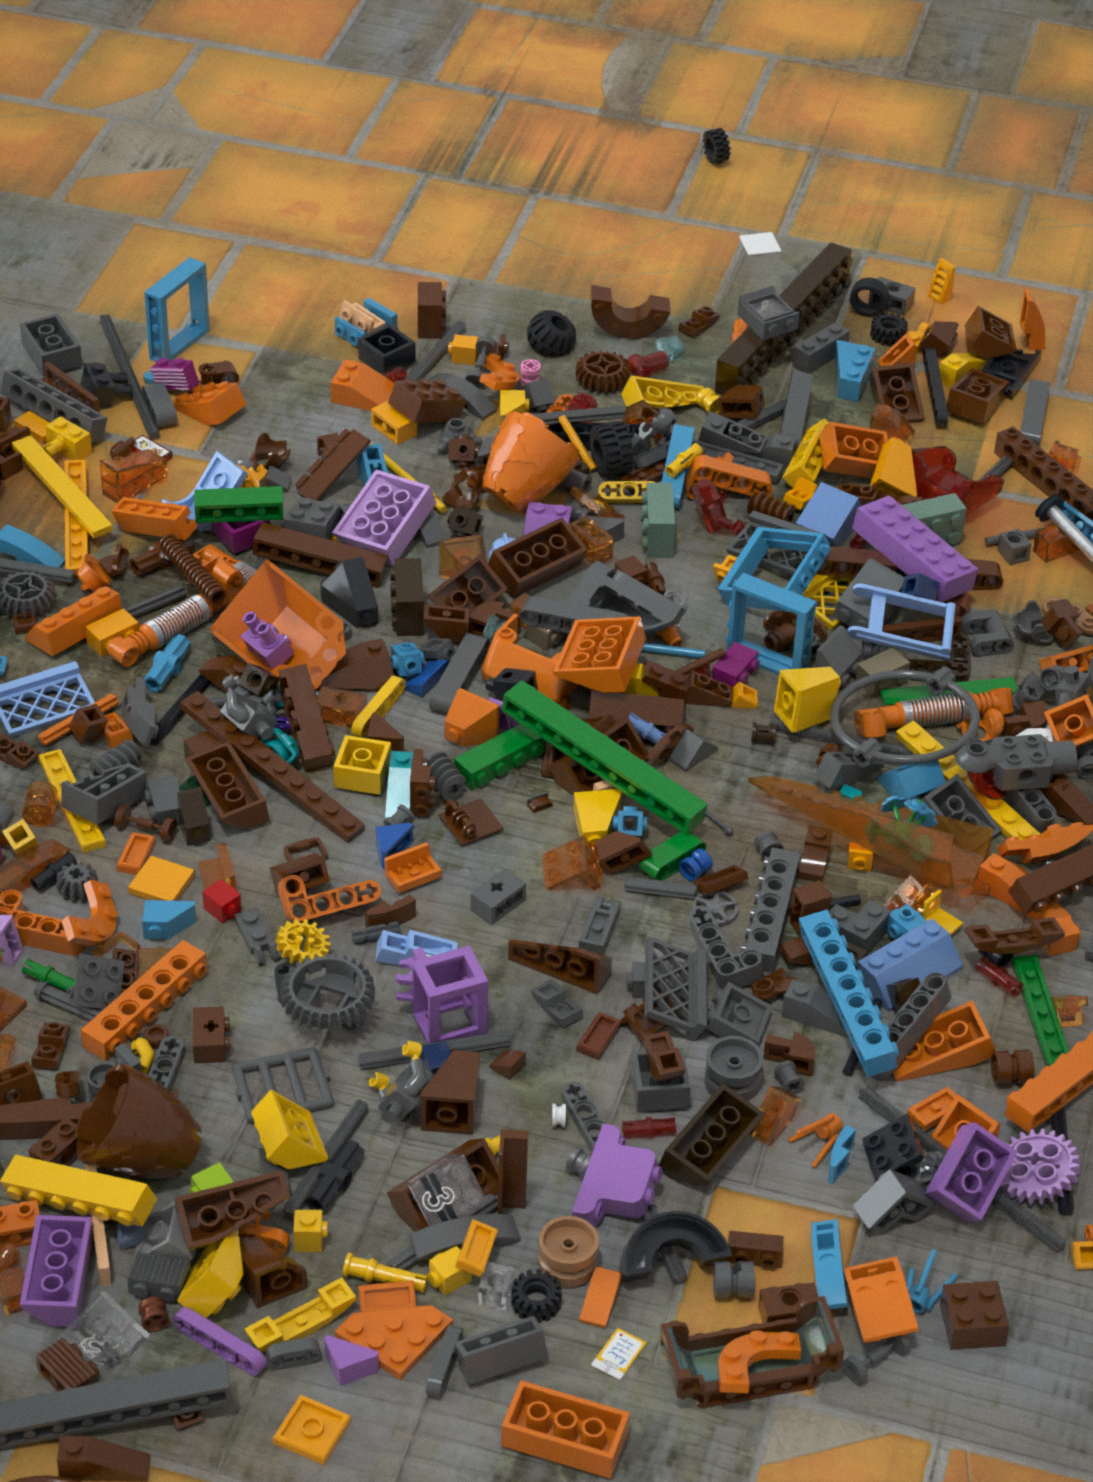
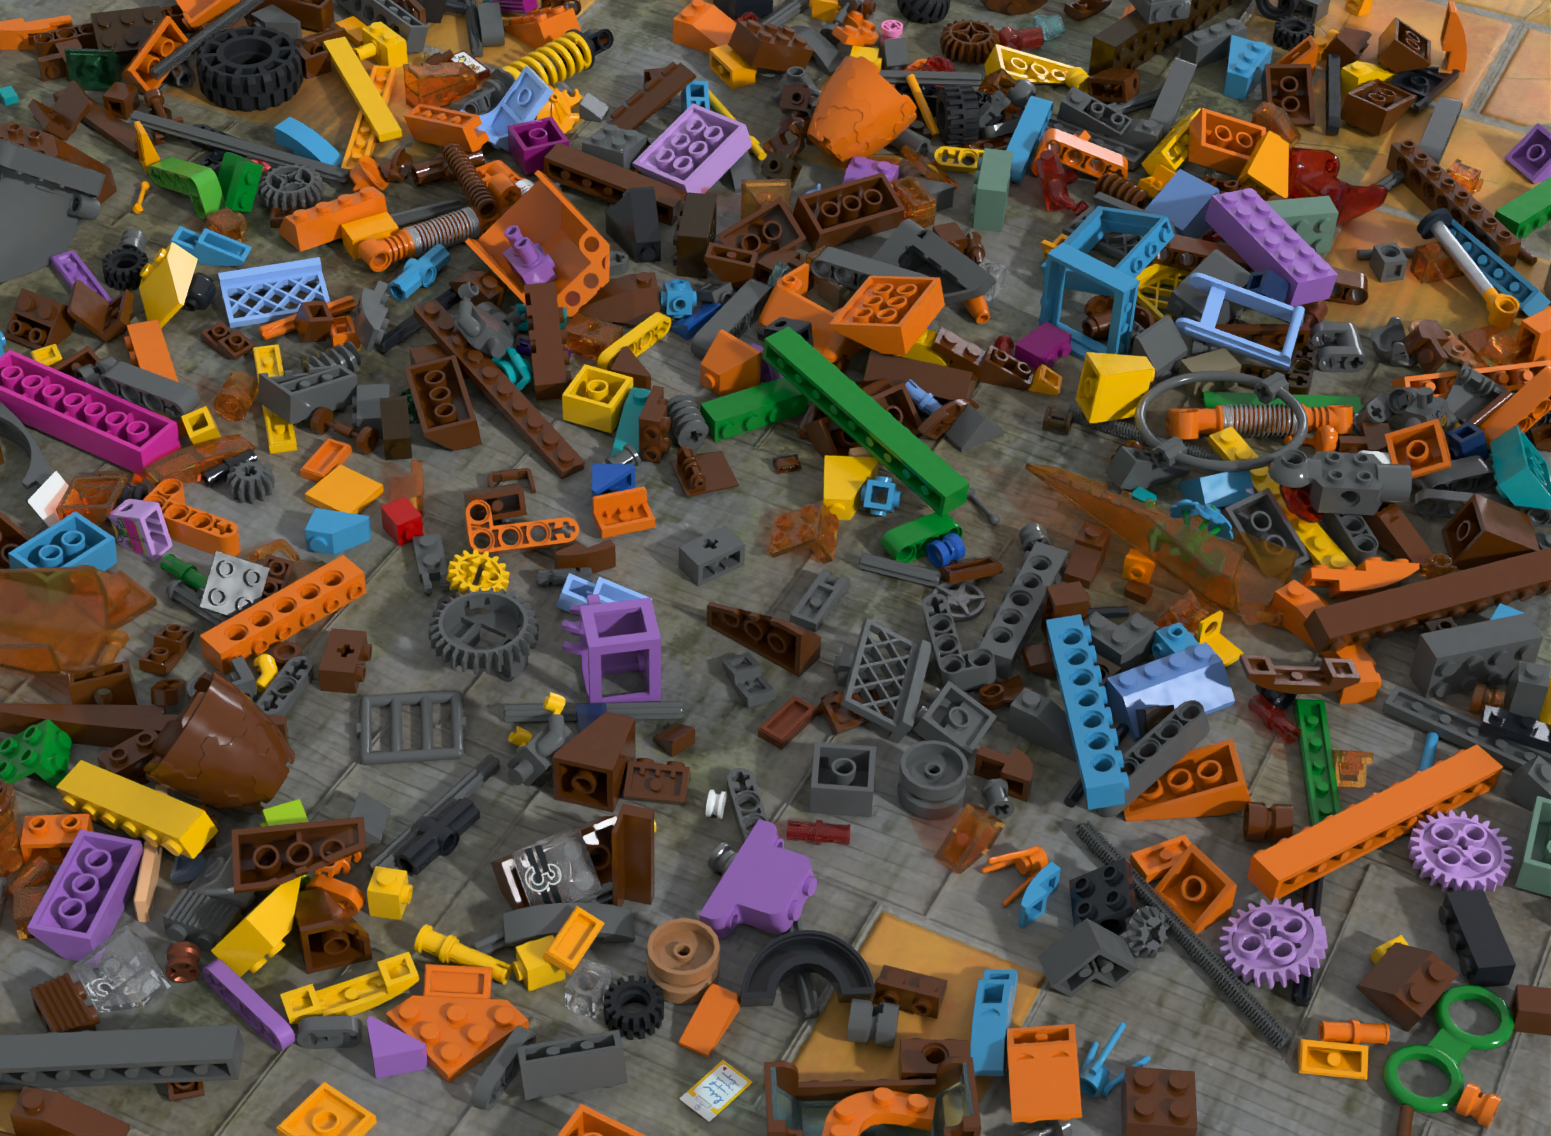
camera: 10 degrees right, 0 degrees up
orange plate [61,880,118,946] -> none
green brick [194,486,284,523] -> none
dark brown brick [240,663,279,697] -> none
reddish brown helmet [250,432,291,473] -> none
yellow slope [251,1089,329,1169] -> none
reddish brown slope [596,831,652,875] -> none
dark azure bar [642,643,705,659] -> none
reddish brown brick [643,1031,686,1081] -> none
dark brown slope [658,1083,765,1184] -> none
yellow pin [665,443,703,478] -> none
reddish brown bar [676,647,727,675] -> none
medium lavender brick [925,1122,1018,1223] -> none
none -> piece [449,29,614,115]
none -> reddish brown bracket [623,758,691,806]
none -> reddish brown piece [1124,580,1153,605]

